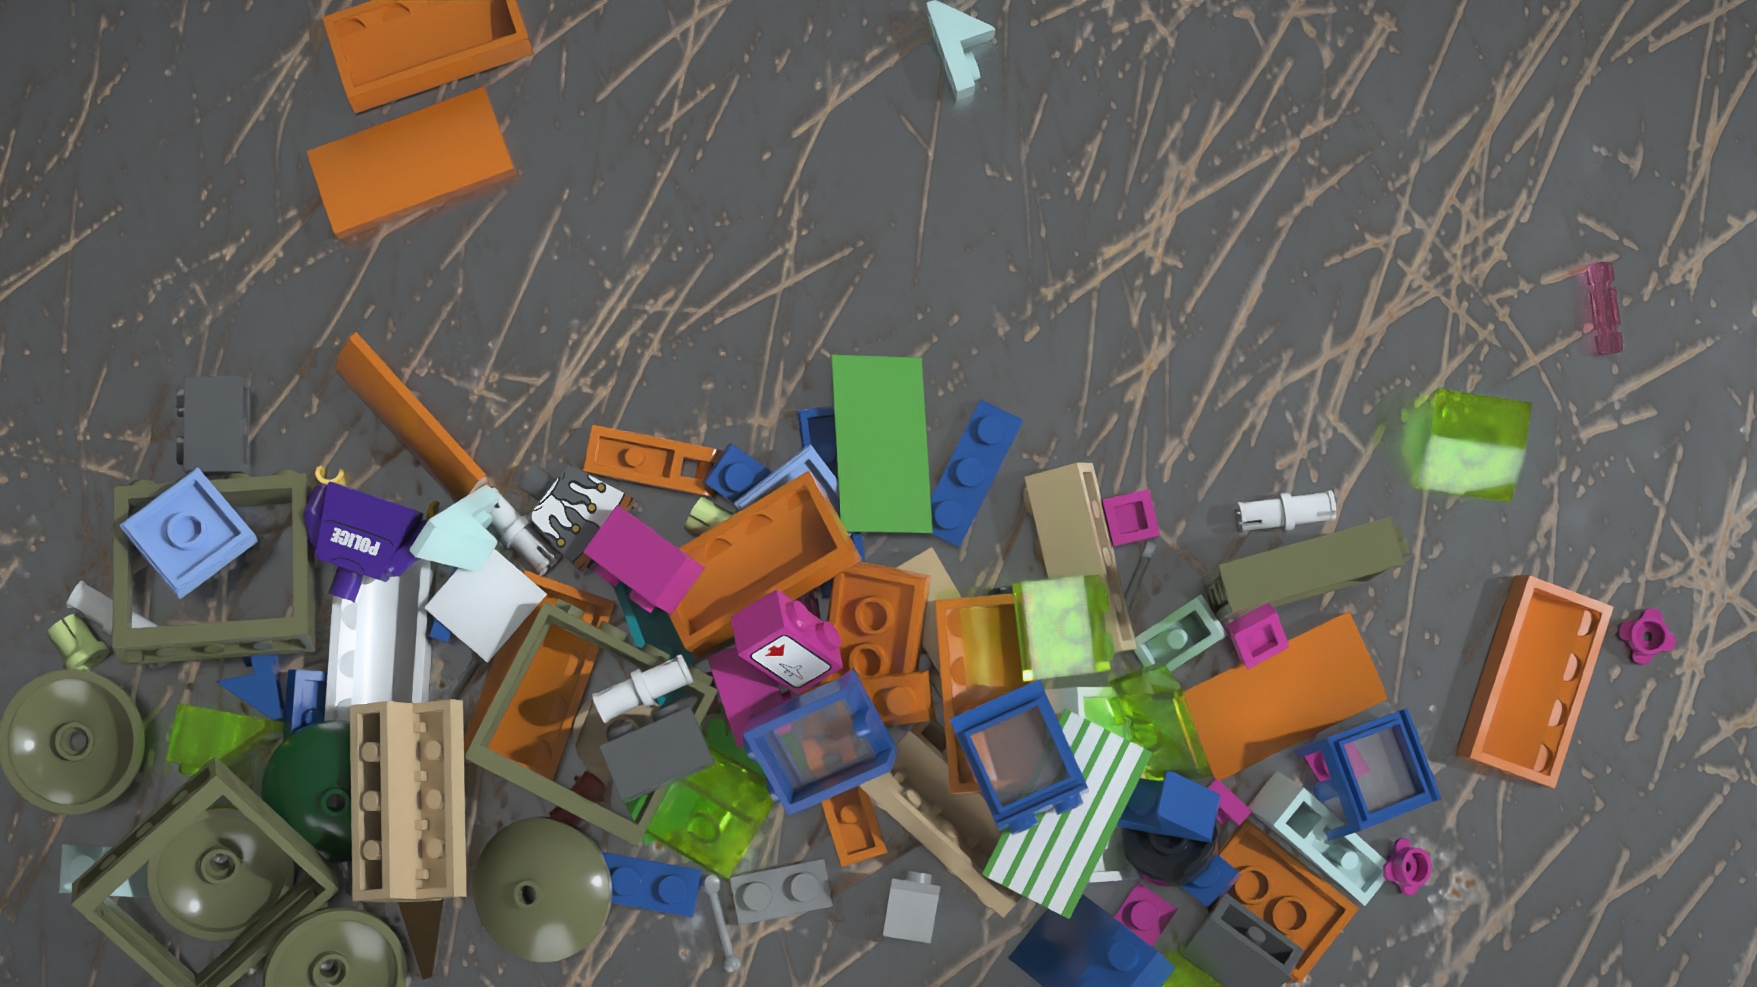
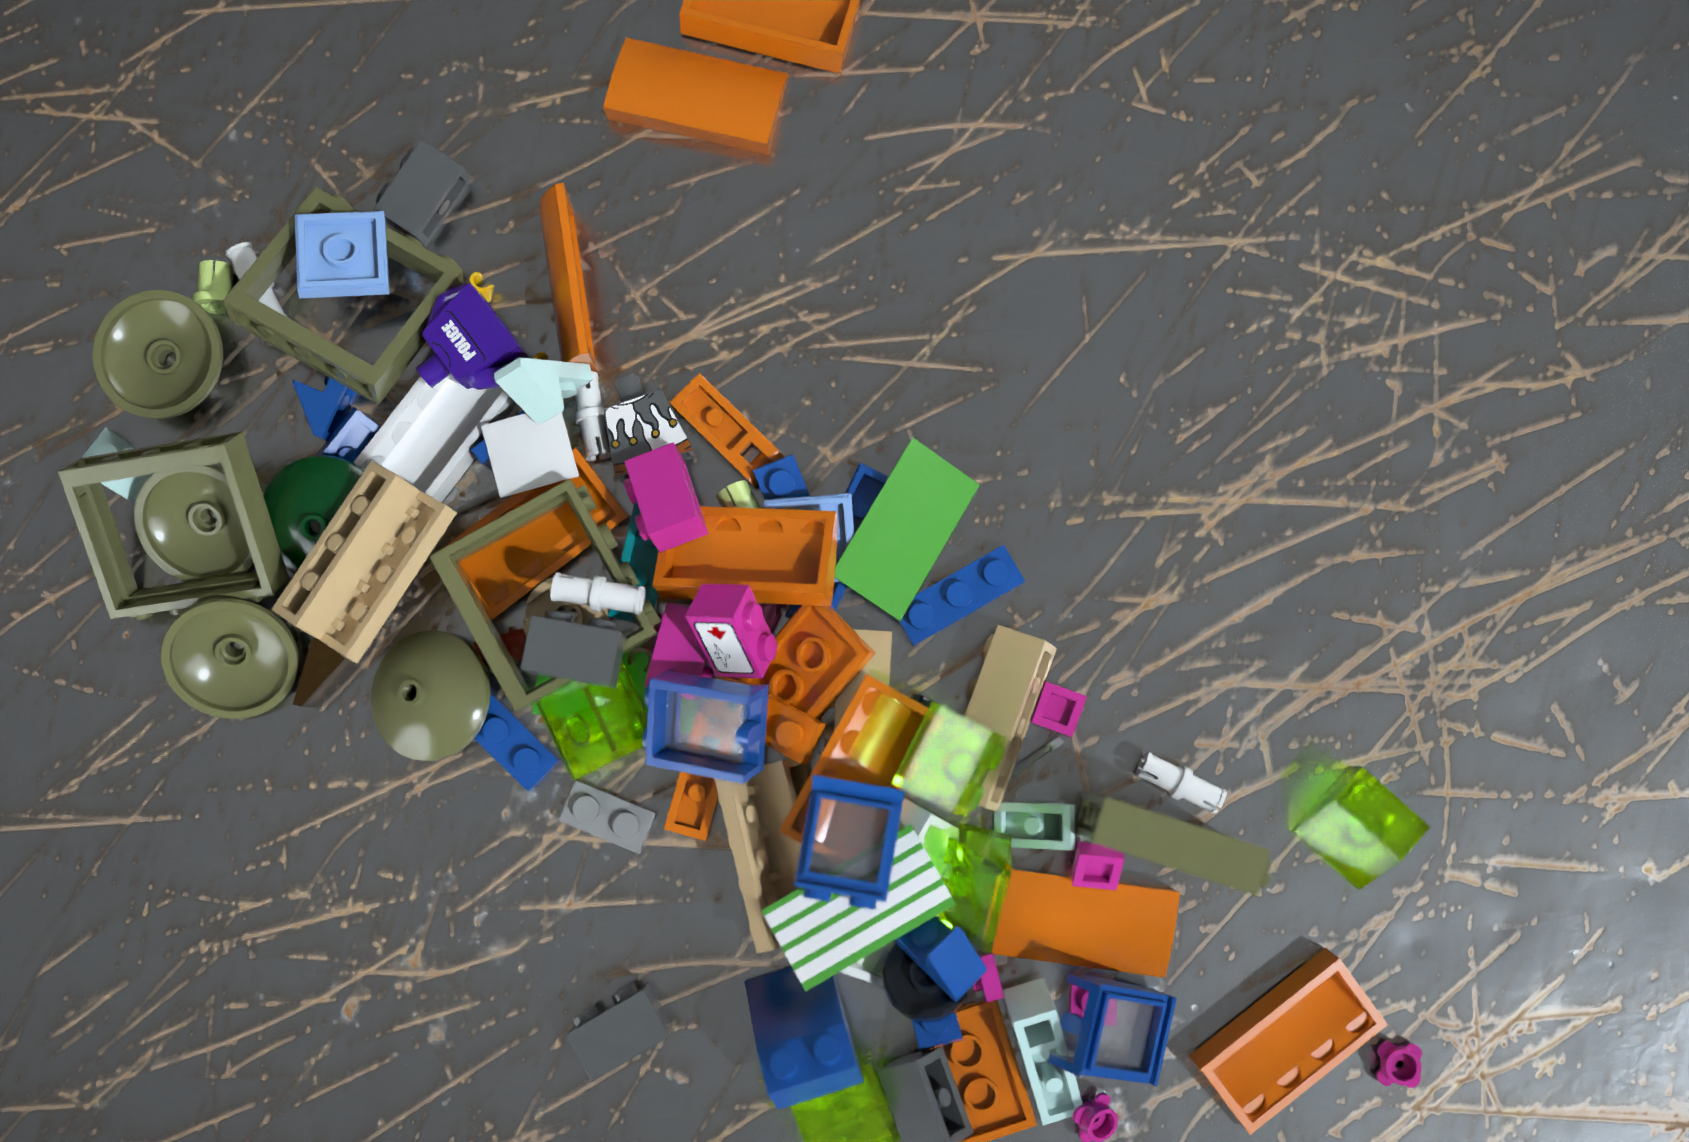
camera: 40 degrees right, 0 degrees up
clear neon green slope [166,703,284,776] -> none
light grey hinge [699,874,740,973] -> none
light grey slope [882,870,940,944] -> none
light aqua slope [925,0,995,101] -> none
dark pink plate [1113,882,1178,947] -> none
clear pink axle [1586,262,1624,355] -> none

